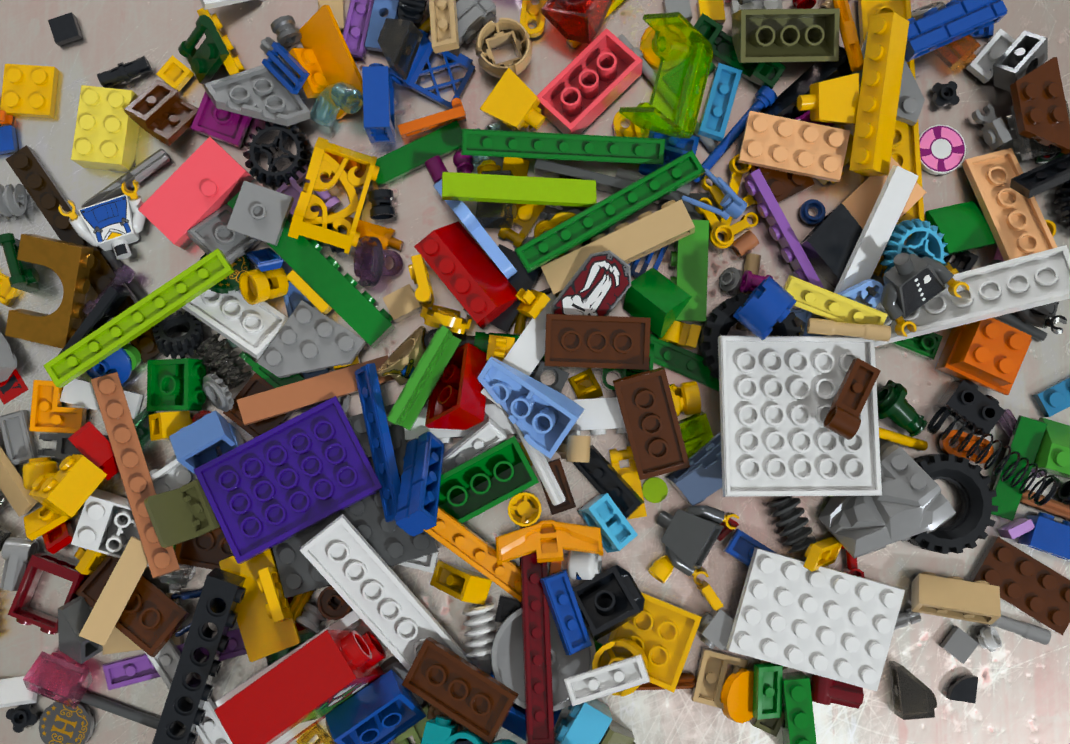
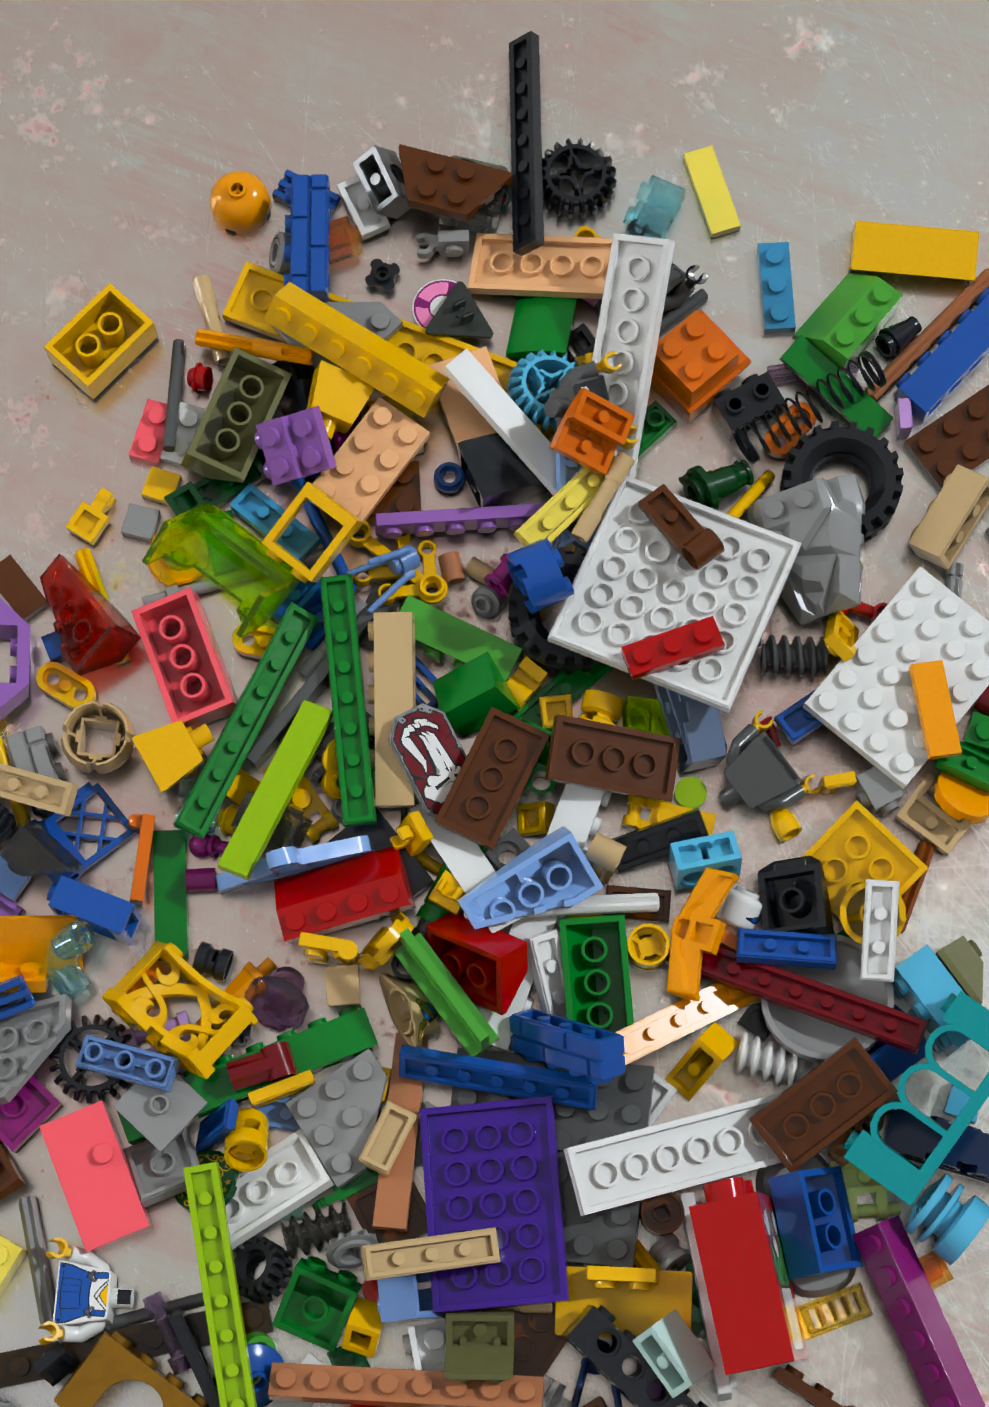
camera: 60 degrees left, 10 degrees down
none -> black plate [32,1342,80,1387]
none -> medium blue tile [75,1034,181,1093]
none -> dark red piece [226,1041,298,1091]
none -> medium lavender plate [254,406,337,486]
none -> yellow window [261,482,363,583]
none -> tan tile [357,1101,418,1177]
none -> tan tile [360,1227,501,1282]
none -> pearl dark grey piece [425,281,494,339]
none -> yellow tile [539,694,573,730]
none -> orange slope [549,388,635,475]
none -> red plate [621,616,725,680]
none -> light aqua brick [632,1309,717,1398]
none -> light orange tile [909,660,962,760]

